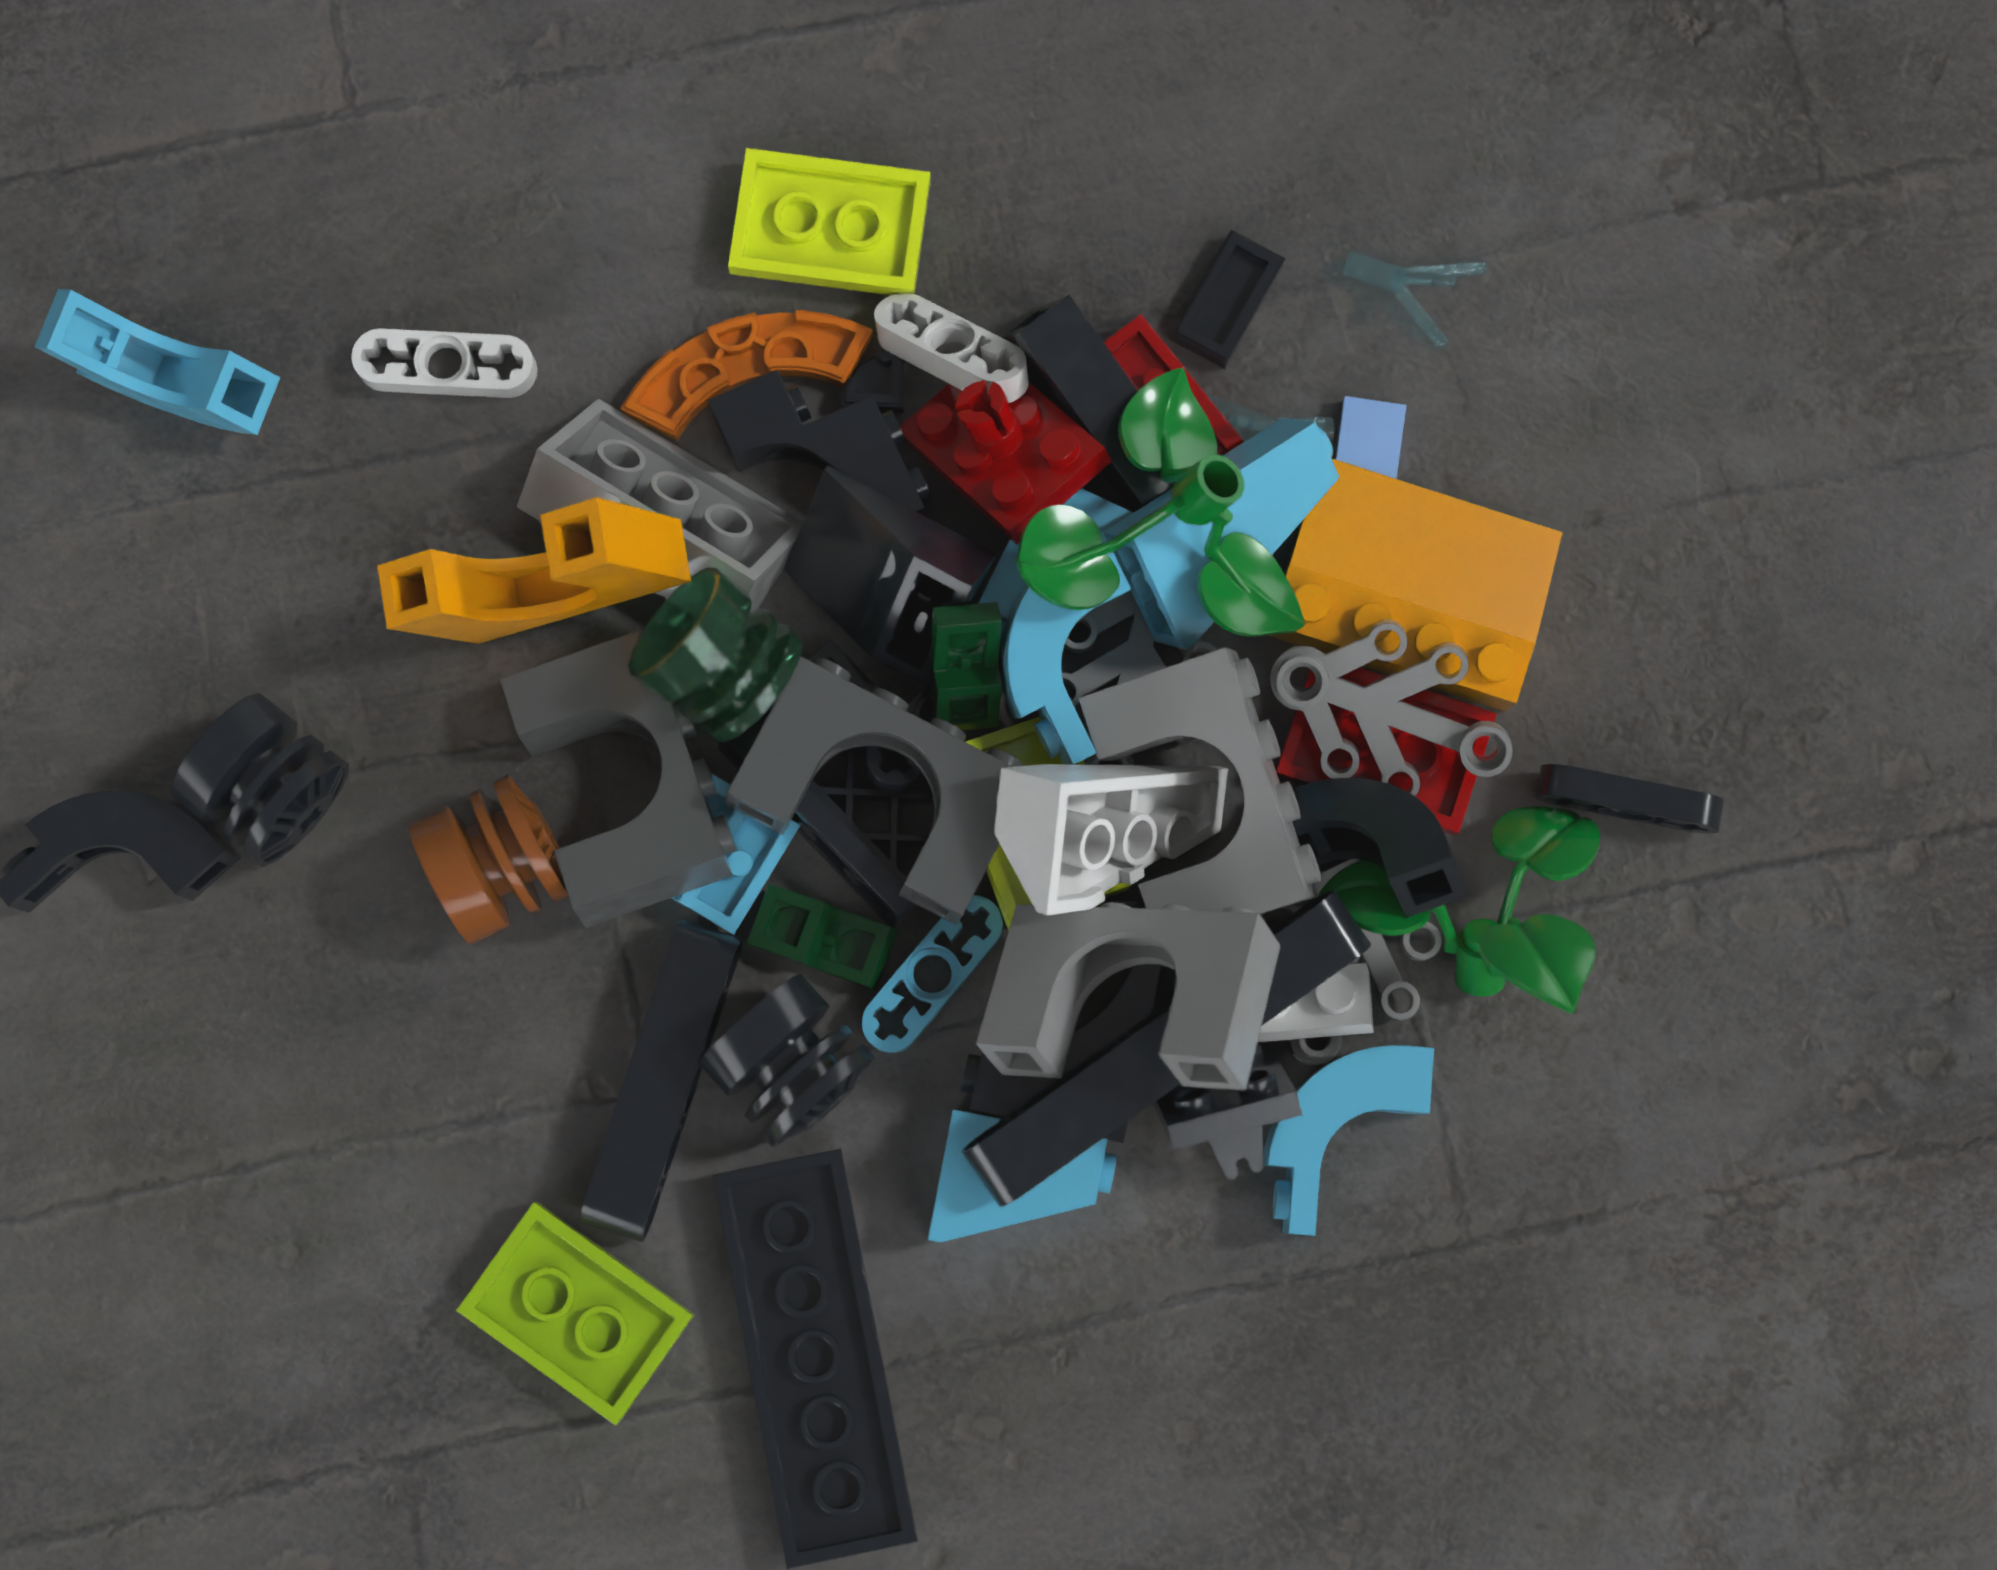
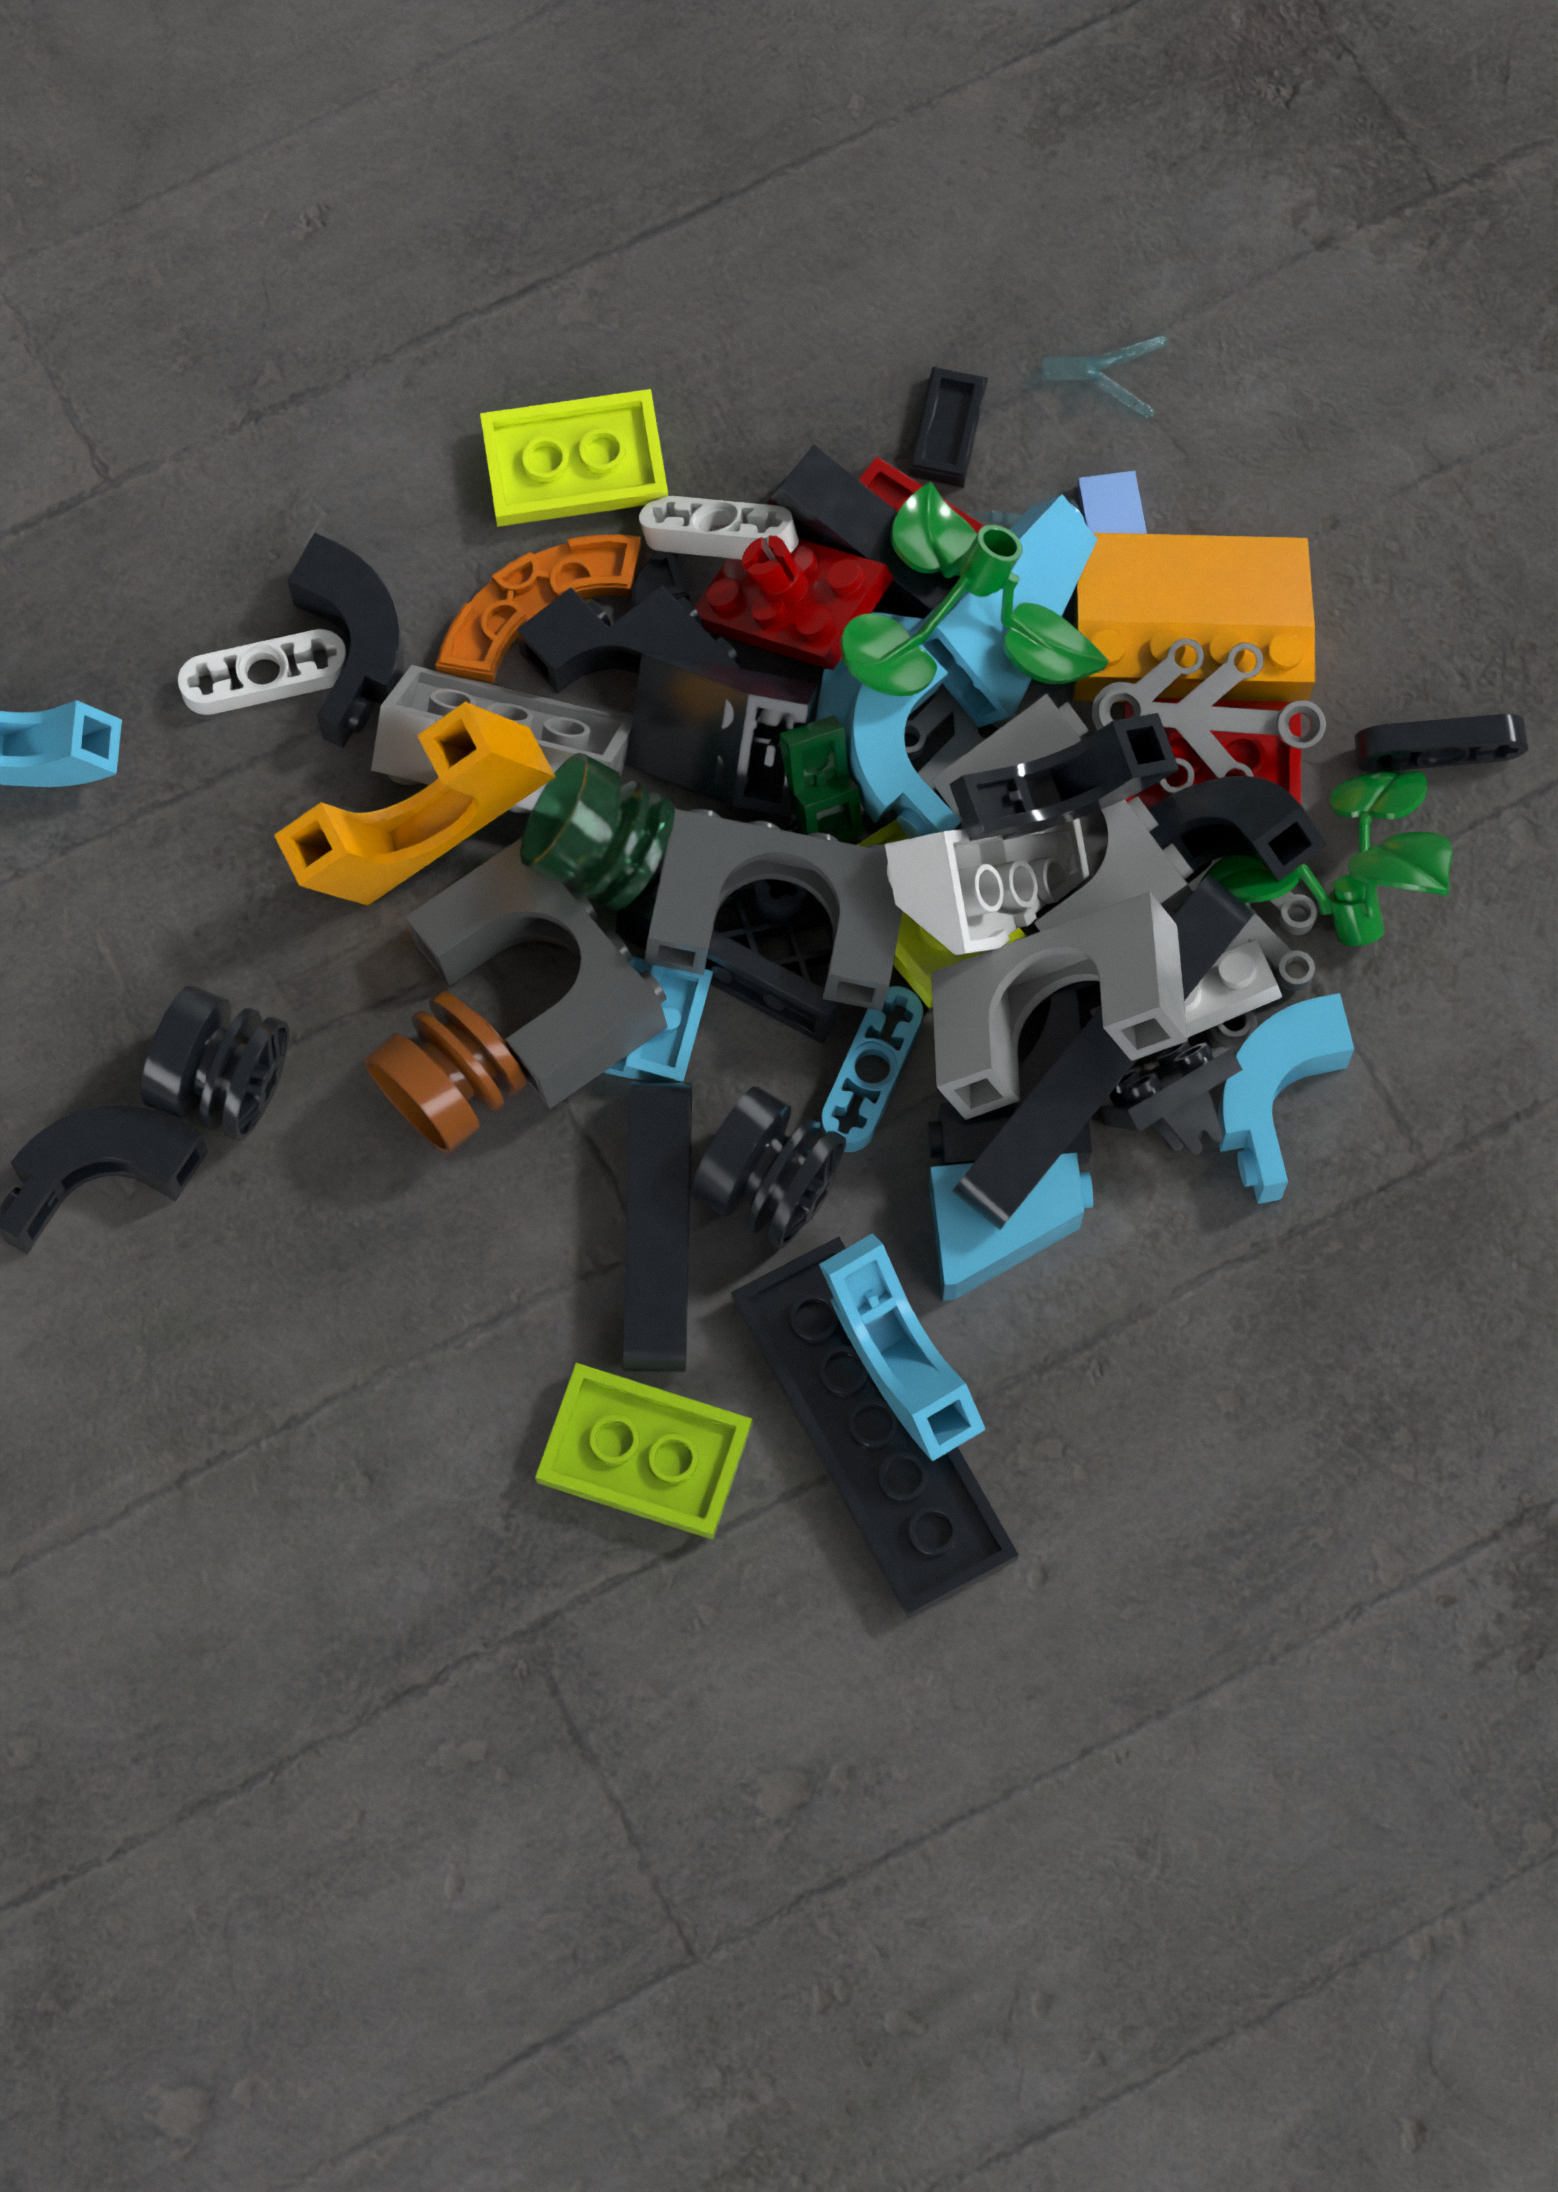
camera: 15 degrees left, 10 degrees down
dark green slope [746,884,898,991] -> none
none -> black arch [288,532,404,748]
none -> medium azure arch [819,1233,986,1461]
none -> black arch [949,713,1179,841]

